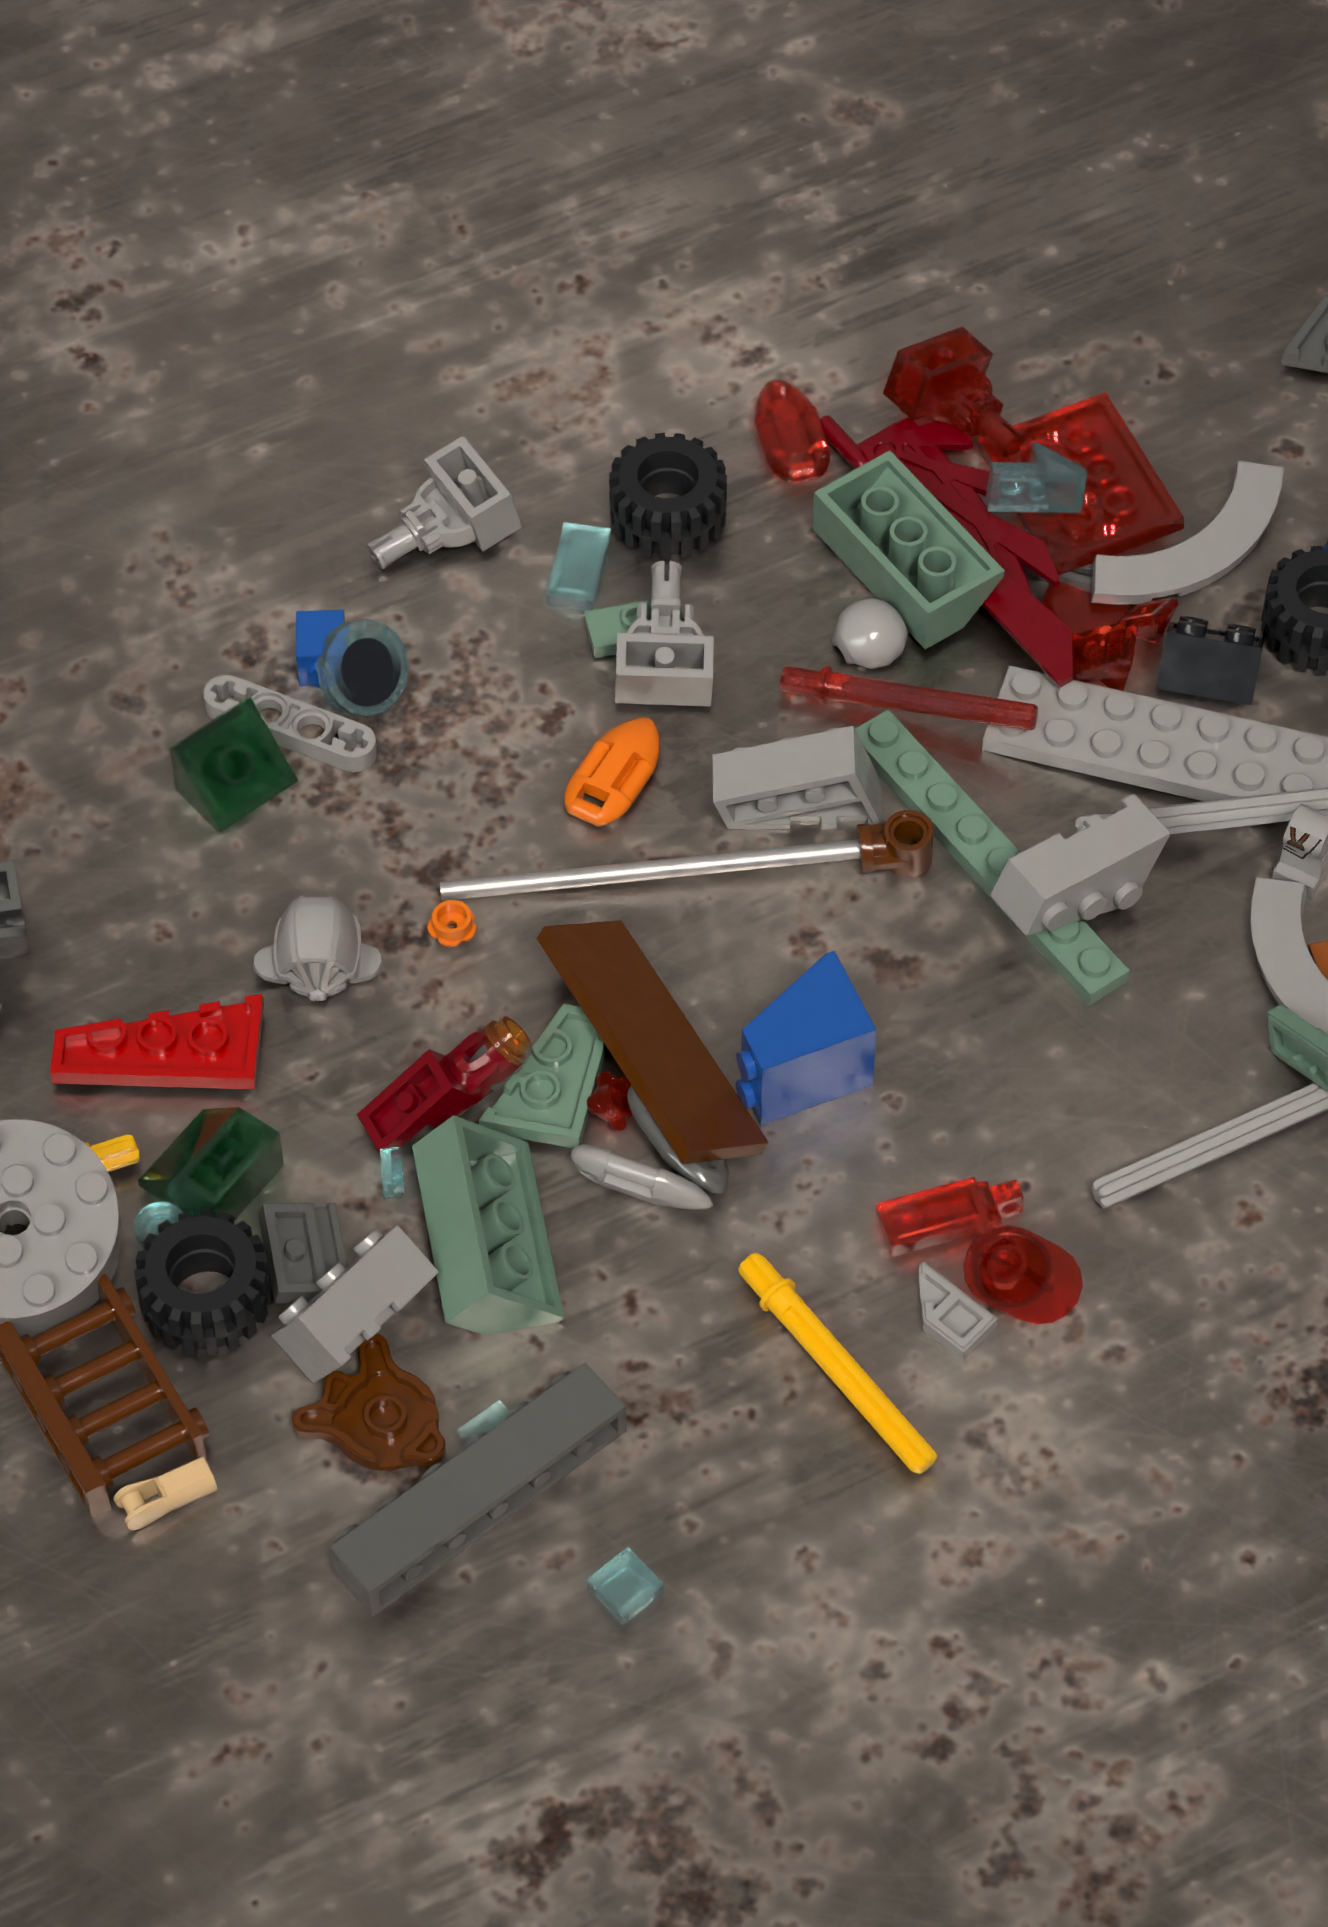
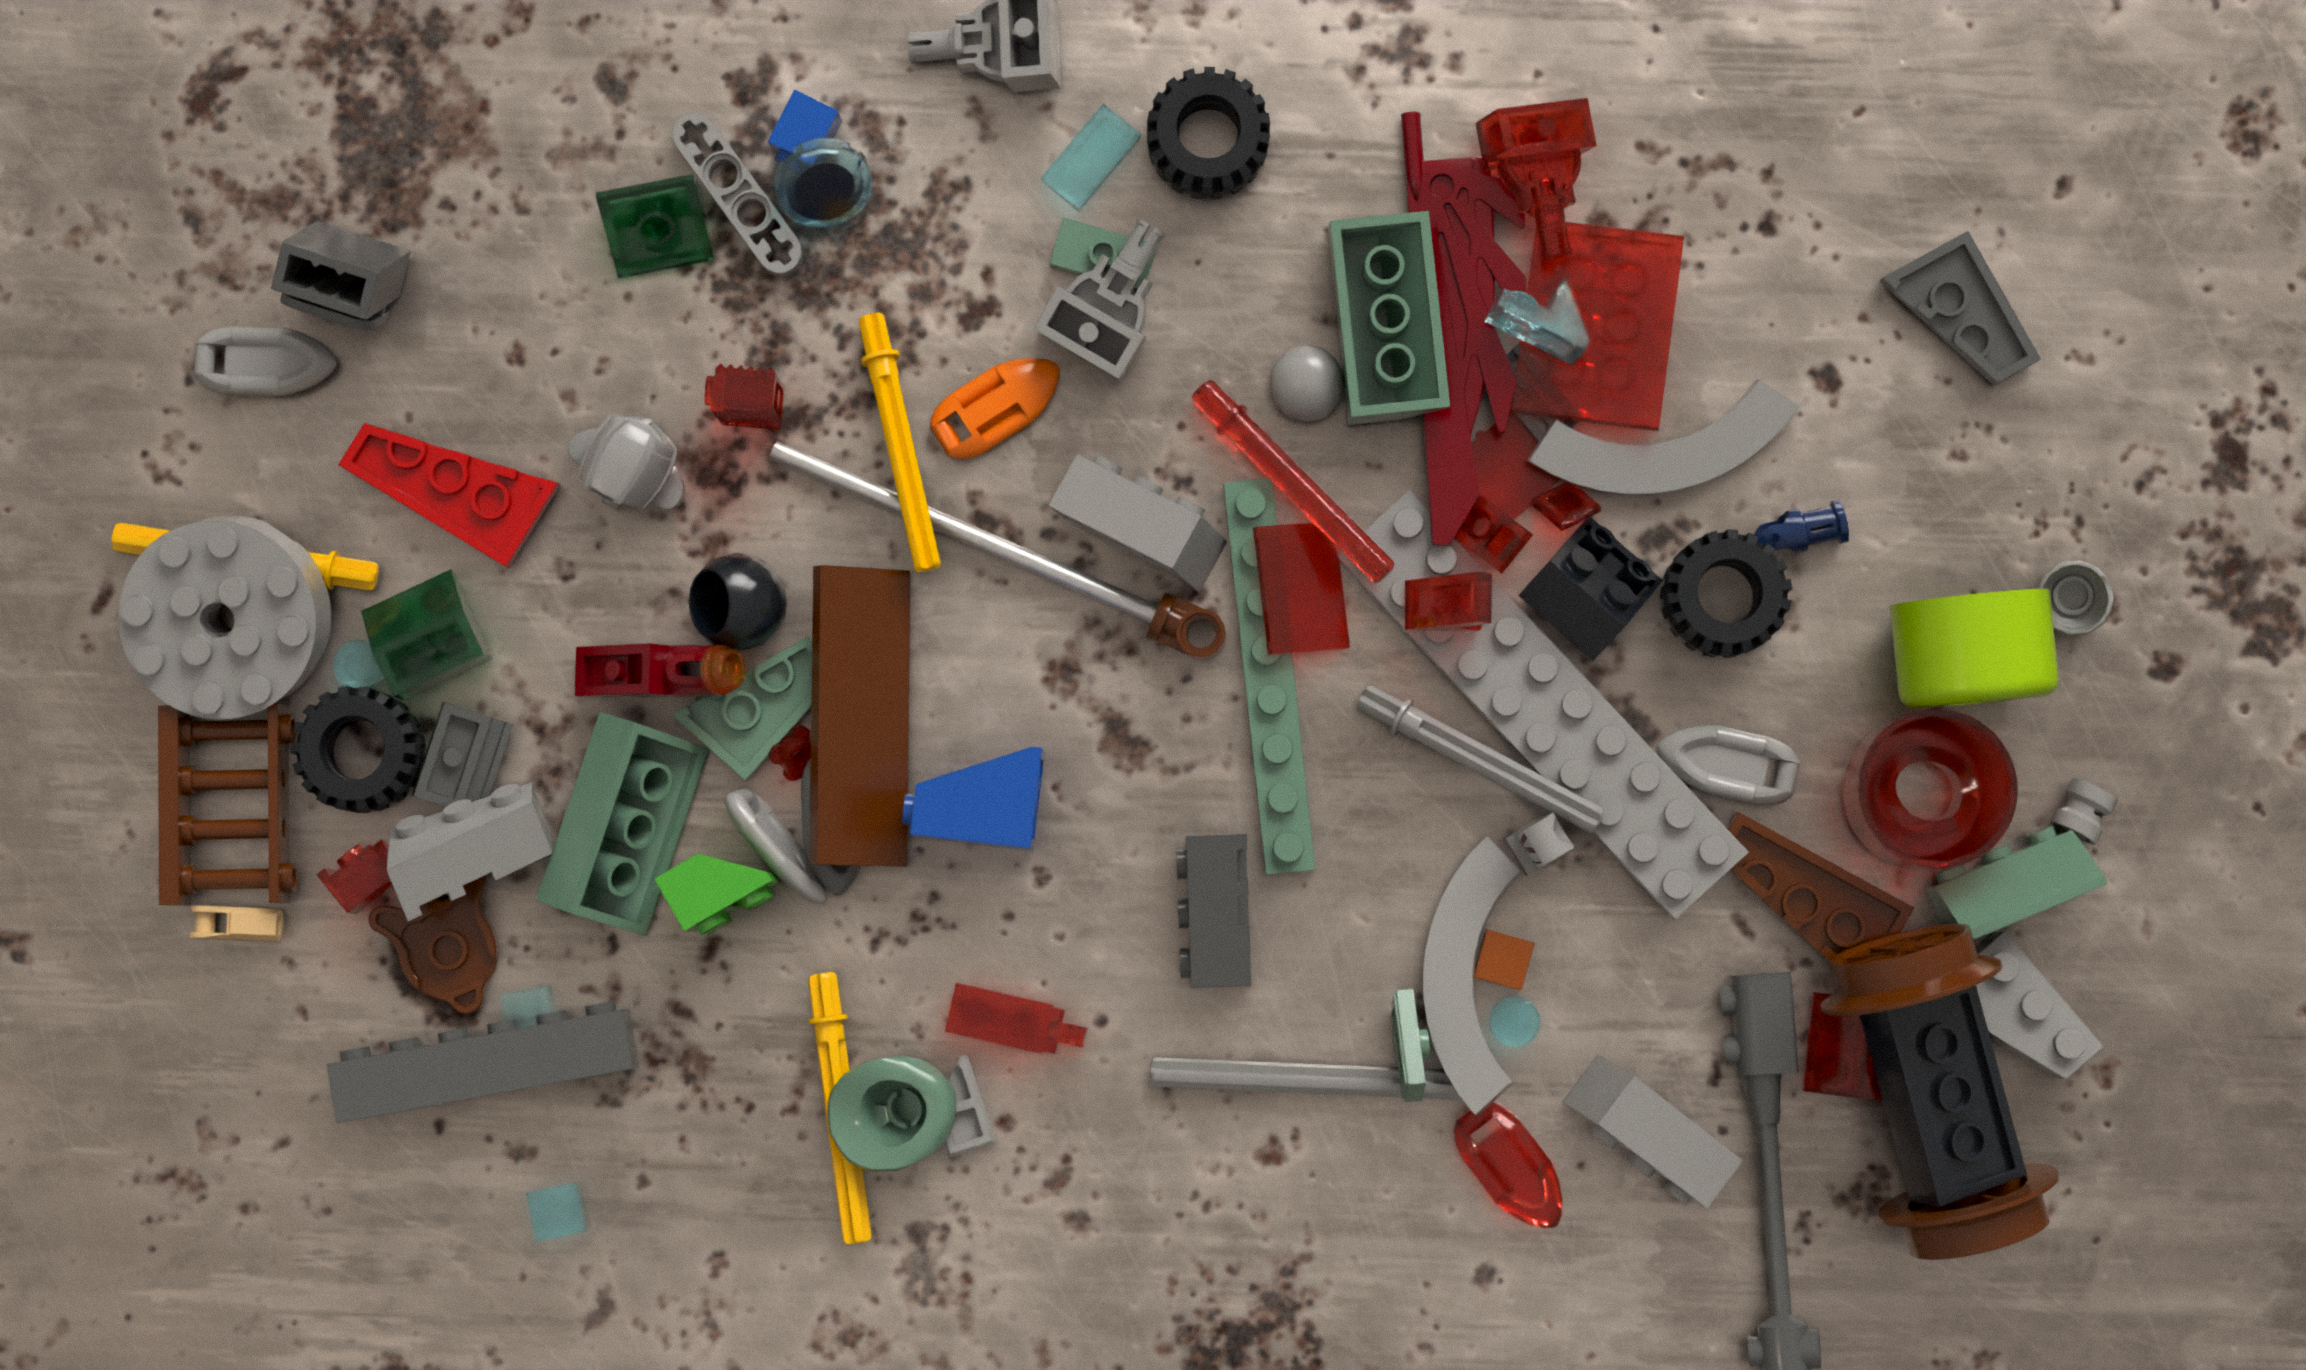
camera: 30 degrees right, 30 degrees up
clear light blue tile [381,1146,404,1199] -> none
orange plate [427,900,477,947] -> none
clear red piece [754,379,830,484] -> none
clear red piece [963,1225,1083,1324] -> none
light grey wedge [990,794,1171,936] -> none
none -> clear red brick [316,839,392,914]
none -> bright green slope [654,853,781,936]
none -> black helmet [689,553,787,652]
none -> clear red brick [704,363,785,430]
none -> sand green hat [828,1056,956,1172]
none -> yellow axle [858,313,941,573]
none -> dark grey wedge [1176,834,1251,988]
none -> clear red piece [1253,521,1350,655]
none -> clear red slope [1405,572,1492,631]

